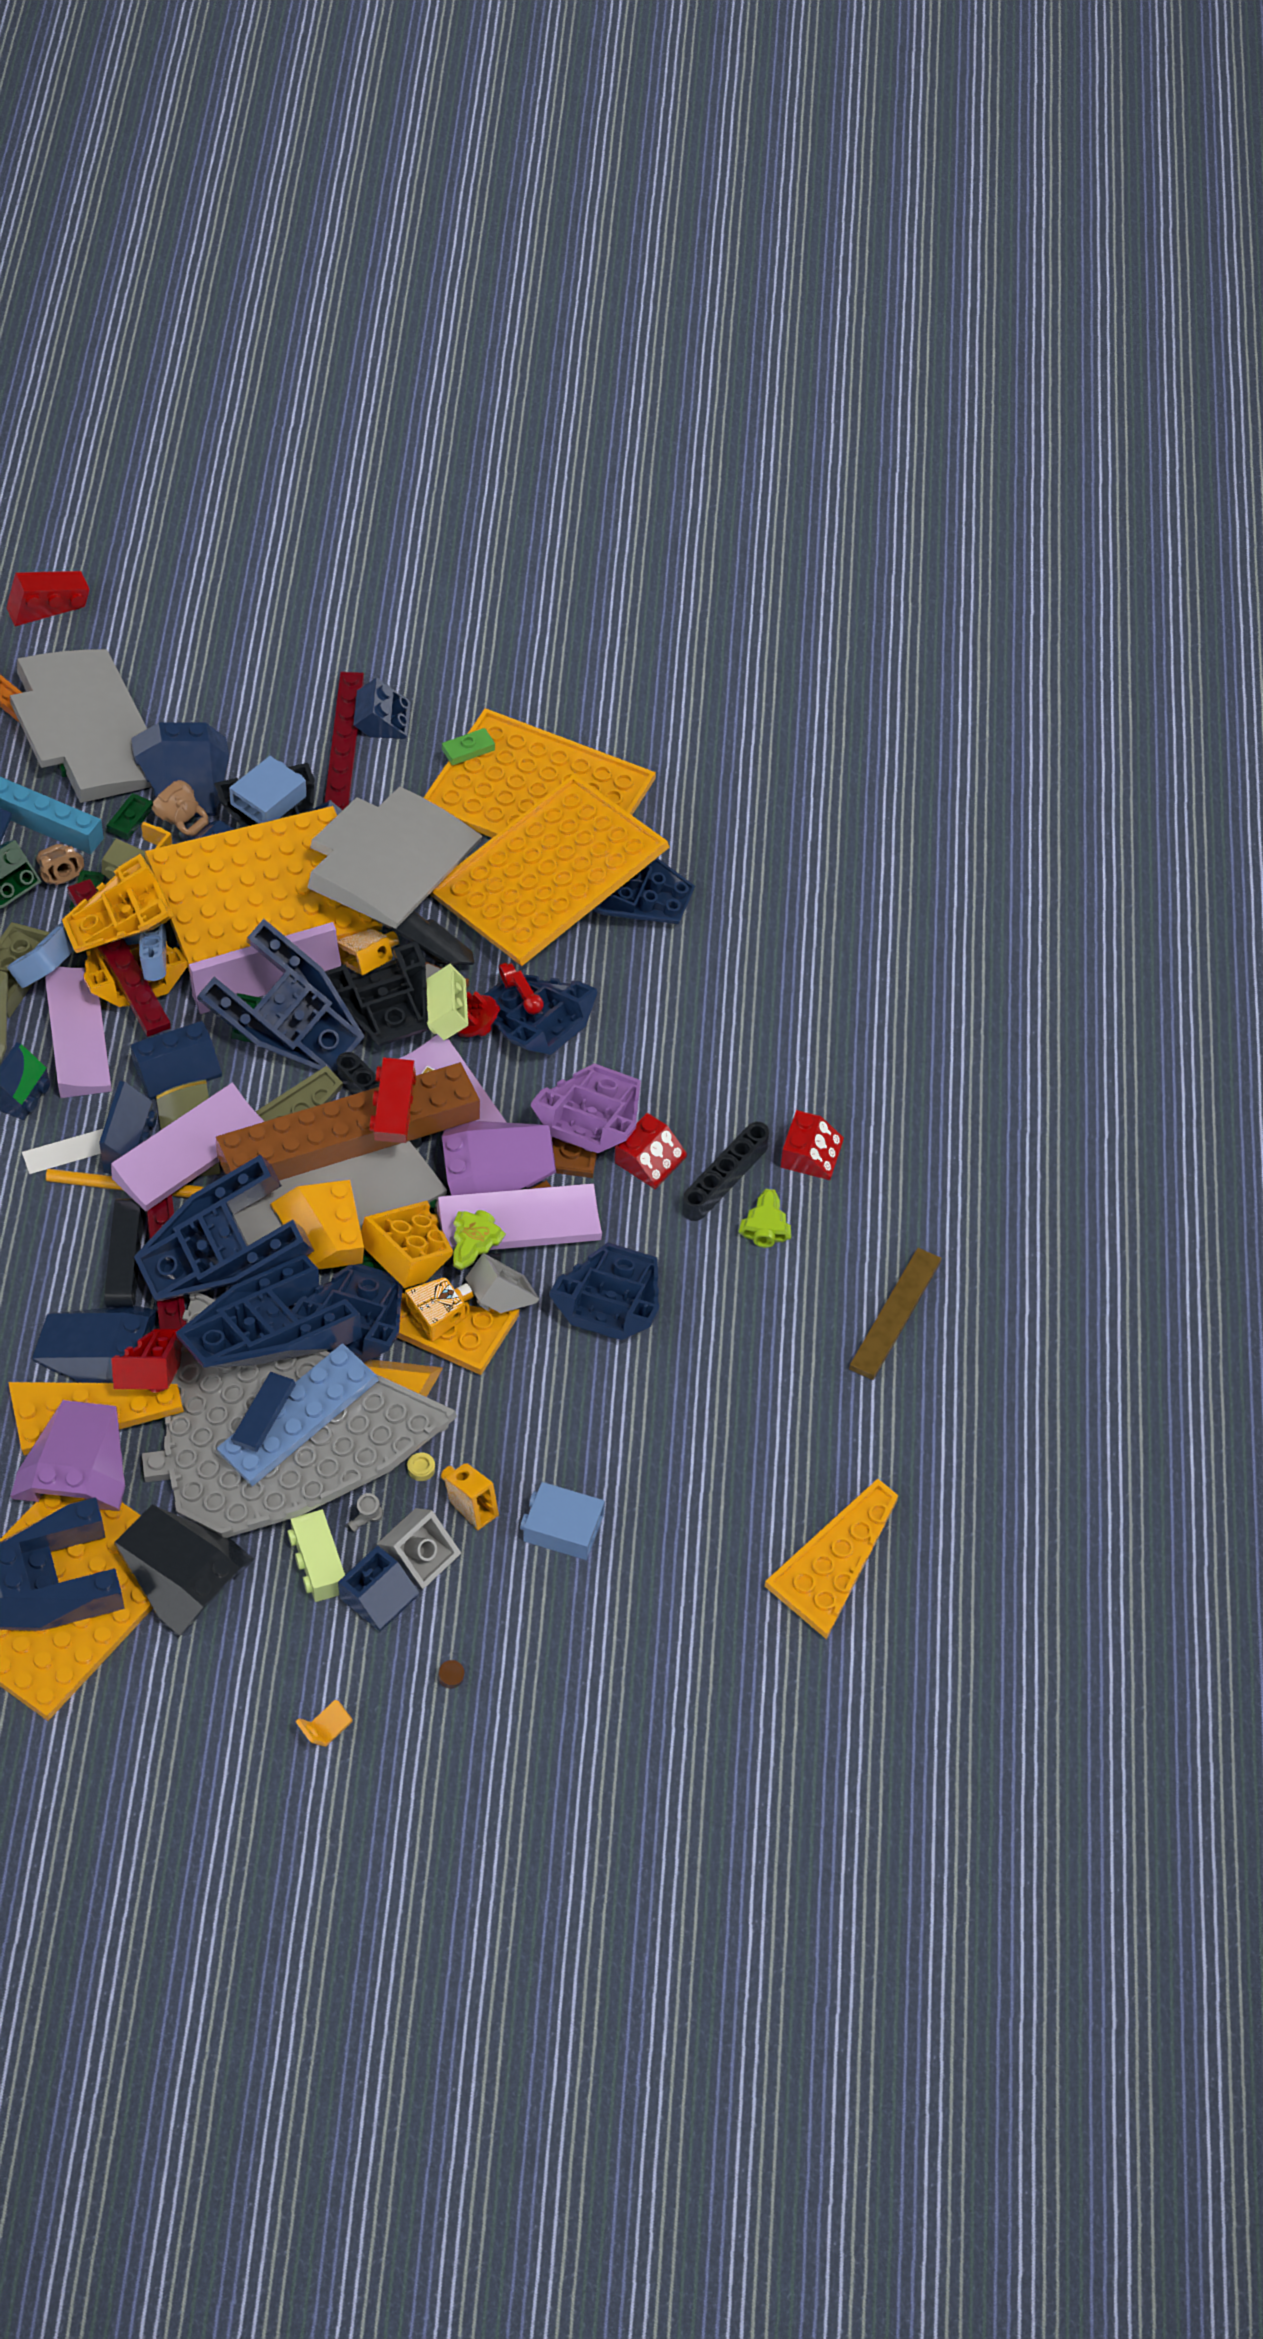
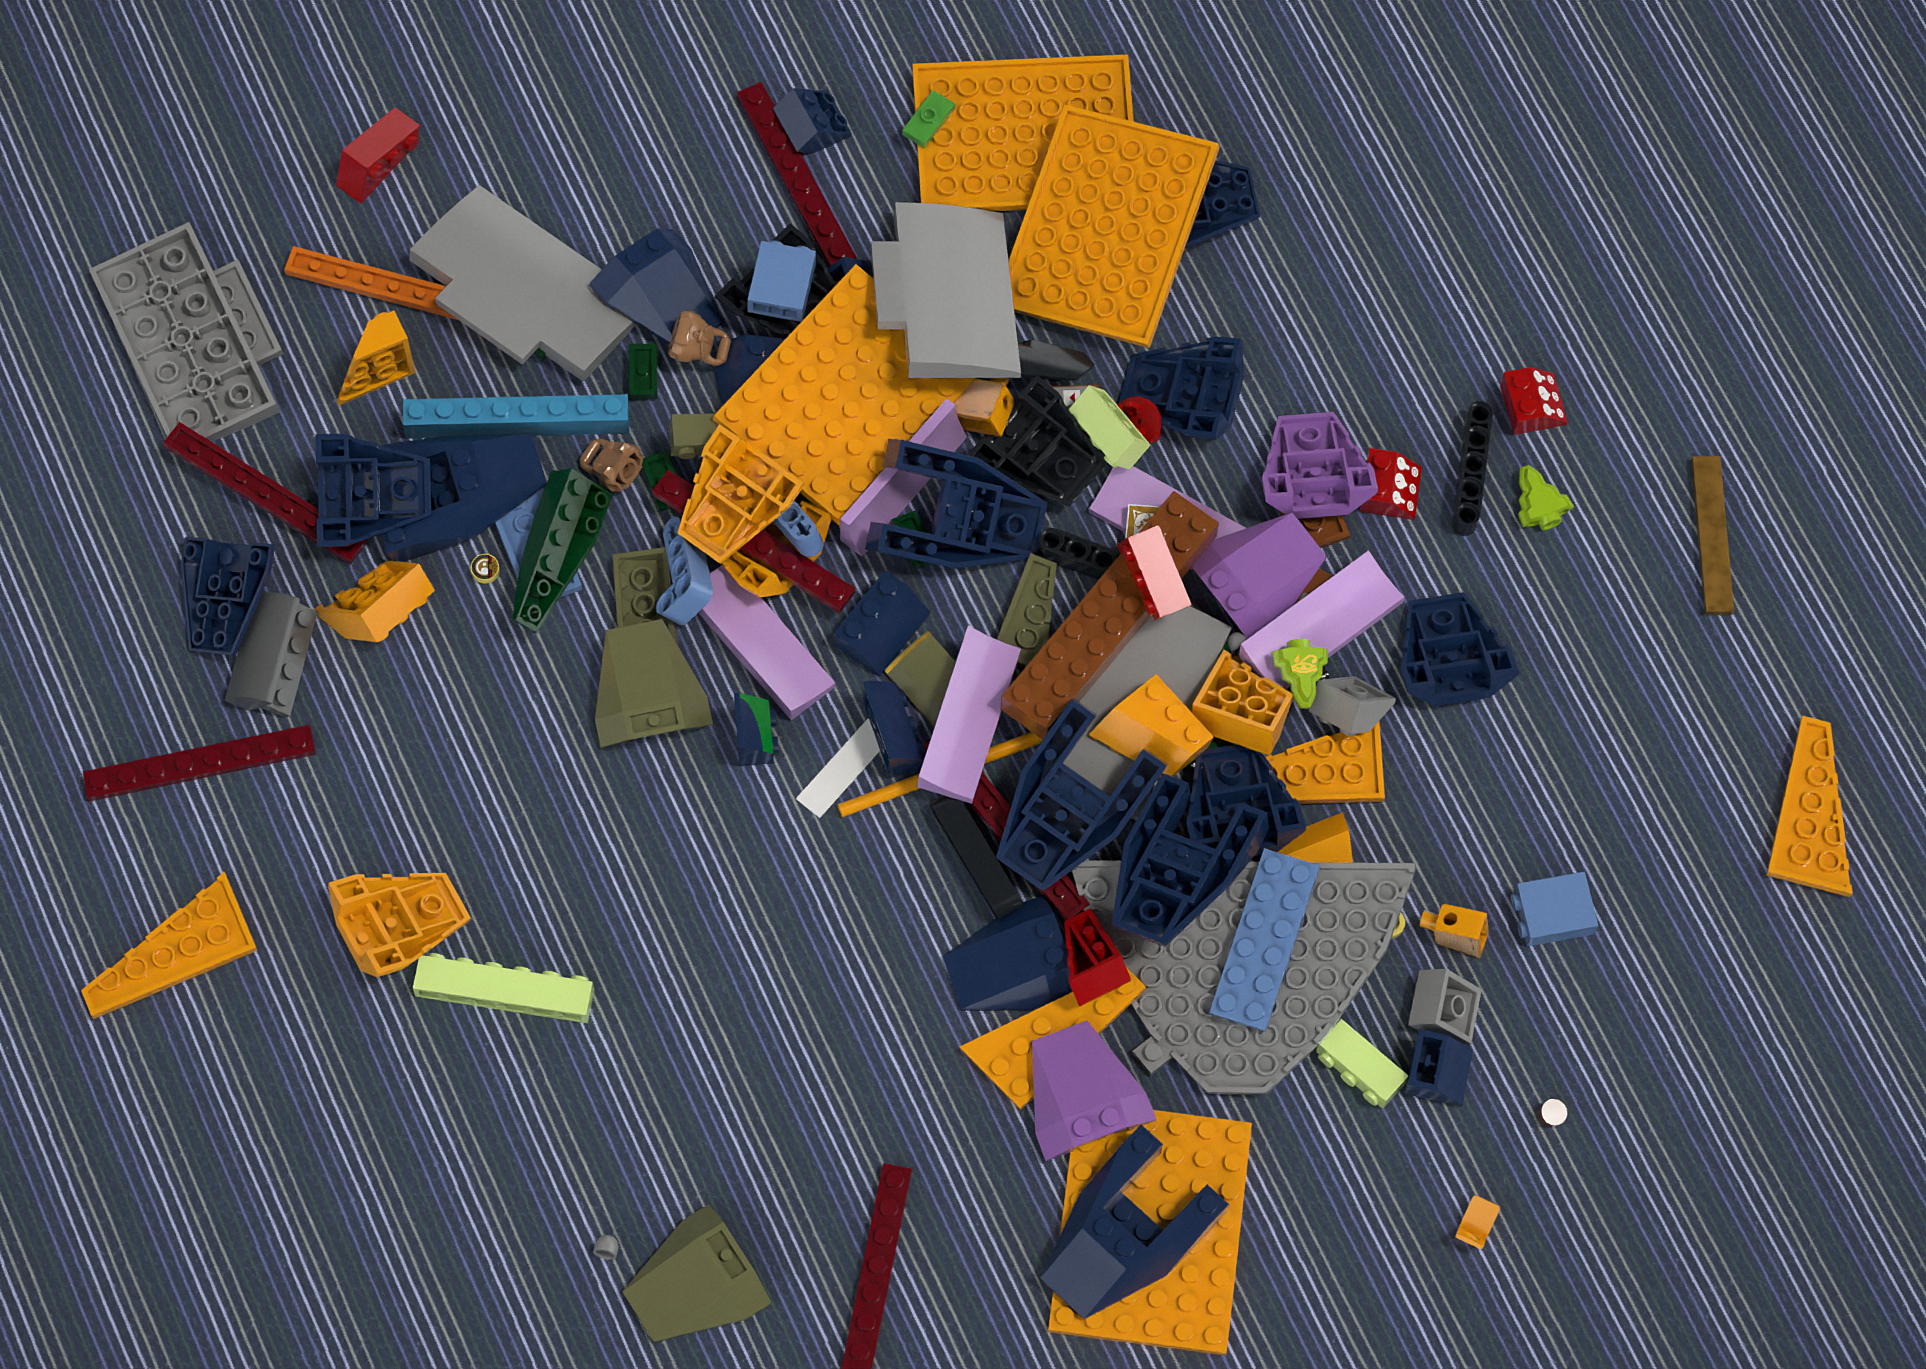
camera: 30 degrees left, 15 degrees up
black wedge [114,1504,254,1638] -> none
light orange bracket [141,822,172,849] -> none
dark blue tile [231,1371,296,1452] -> none
light grey piece [347,1493,383,1532] -> none
light orange torso [405,1278,473,1342] -> none
red piece [498,962,544,1014] -> none

